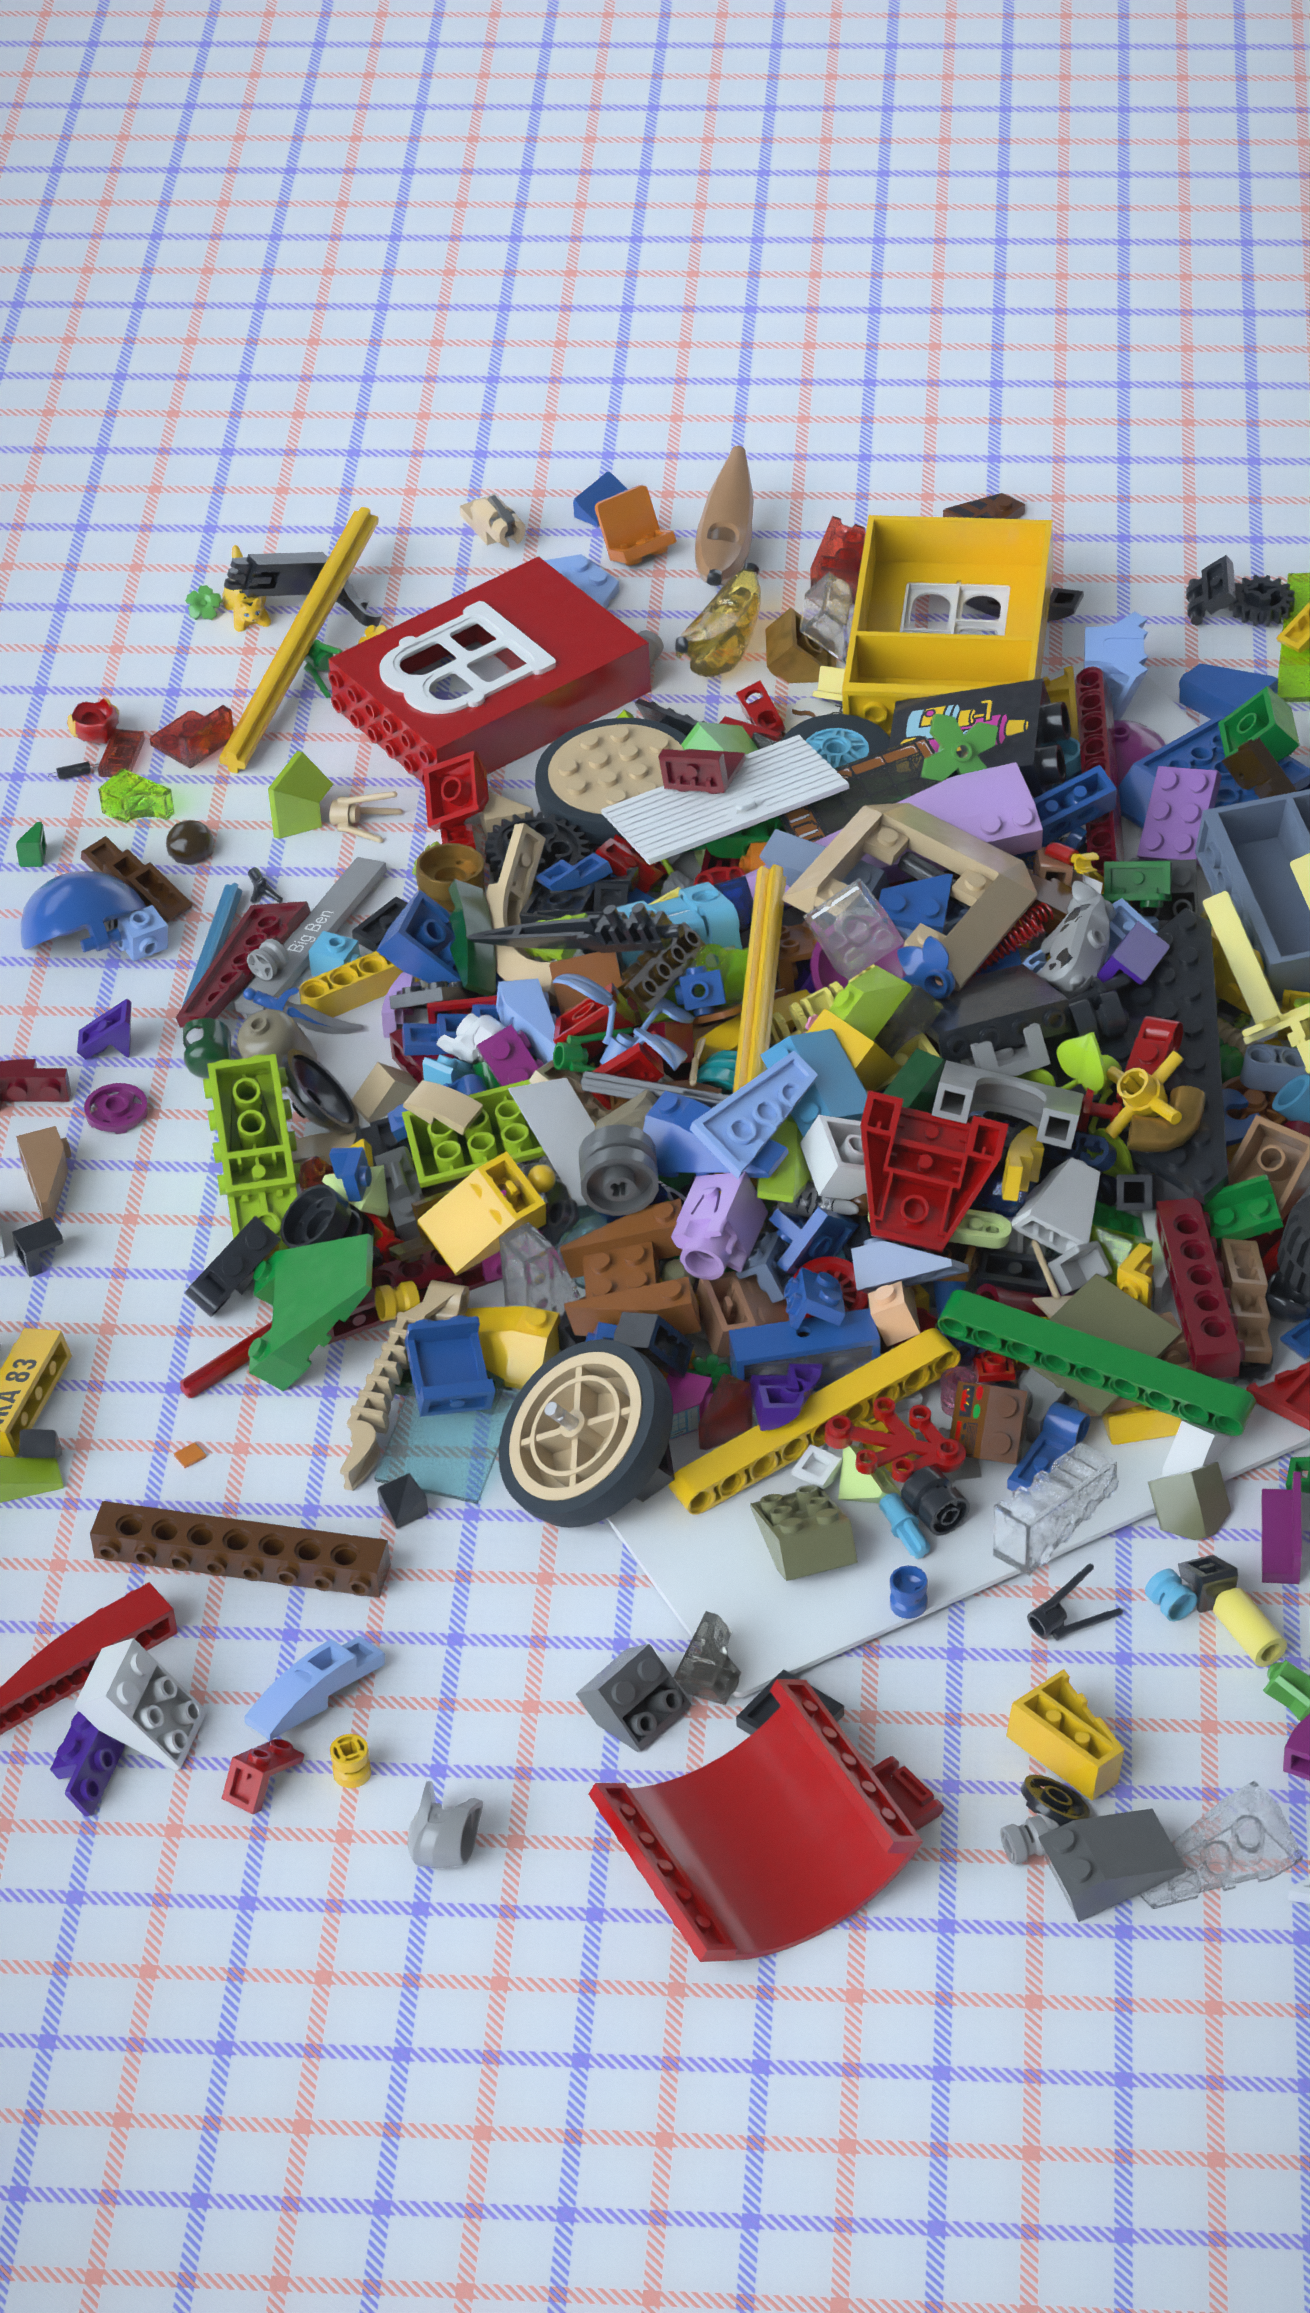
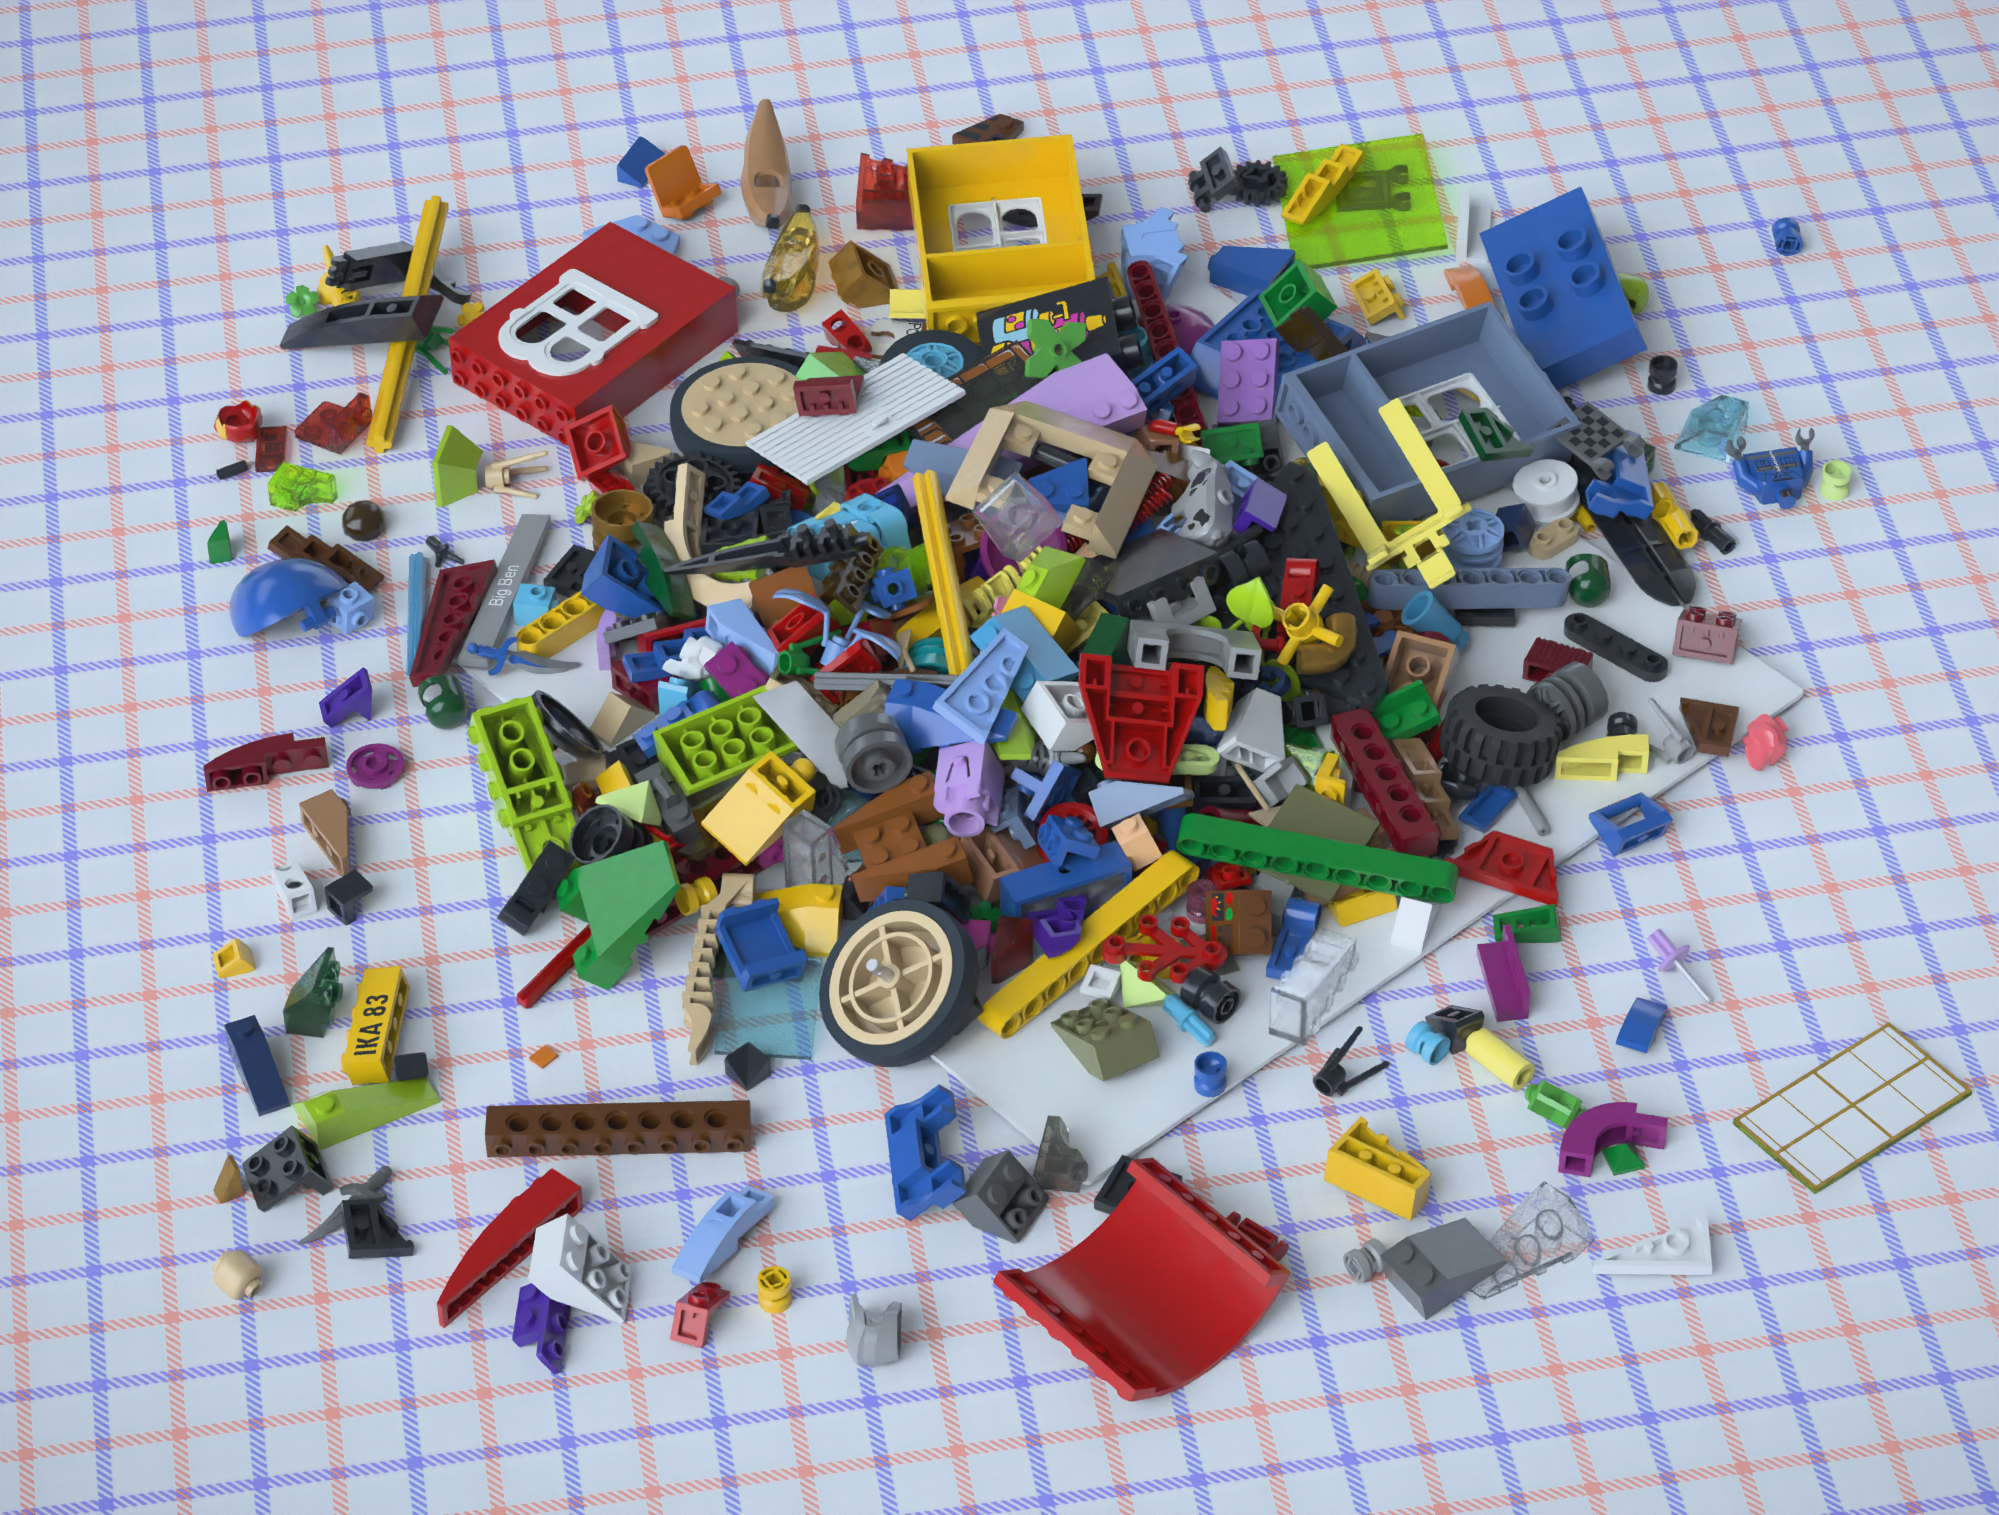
camera: 15 degrees left, 0 degrees up
dark tan cylinder [237,1009,317,1093] -> none
light grey wheel [247,939,289,981] -> none
blue bracket [329,1147,372,1202] -> none
tan slope [403,1080,483,1135] -> none
tan plate [459,493,526,547] -> none
clear slope [799,572,854,664] -> none
blue plate [897,936,955,999] -> none
black wheel [1020,1774,1090,1826] -> none
olive slope [1148,1462,1231,1540] -> none
none -> black wedge [279,295,444,349]
none -> blue bracket [884,1084,967,1221]

